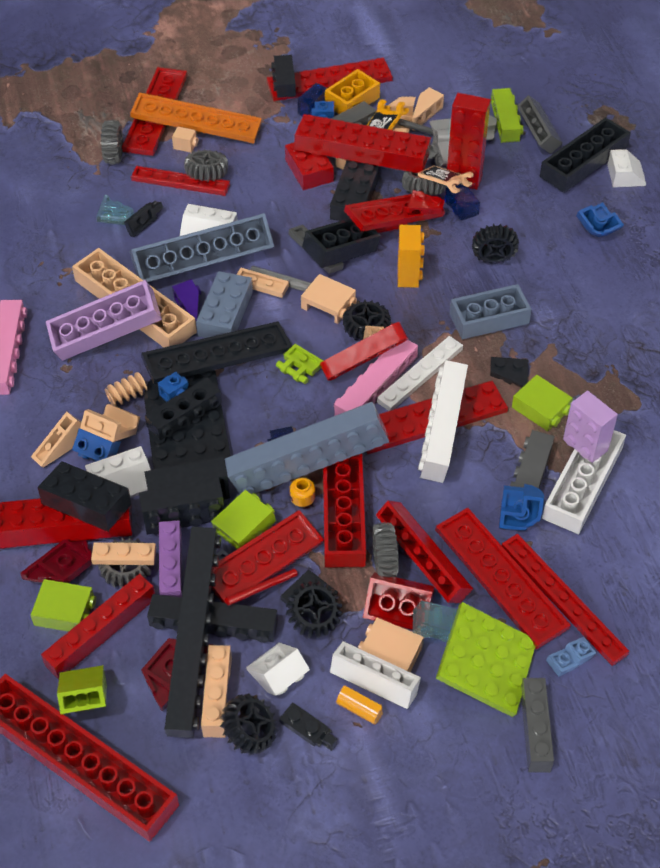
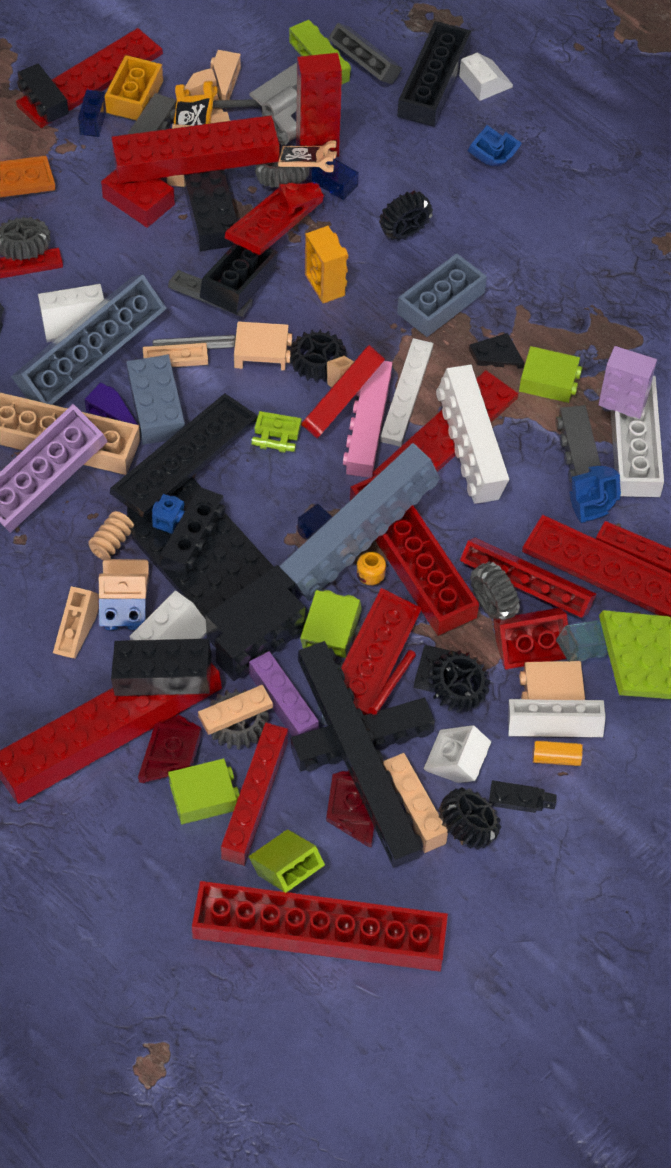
camera: 30 degrees left, 5 degrees up
blue brick [312,101,334,119] -> none

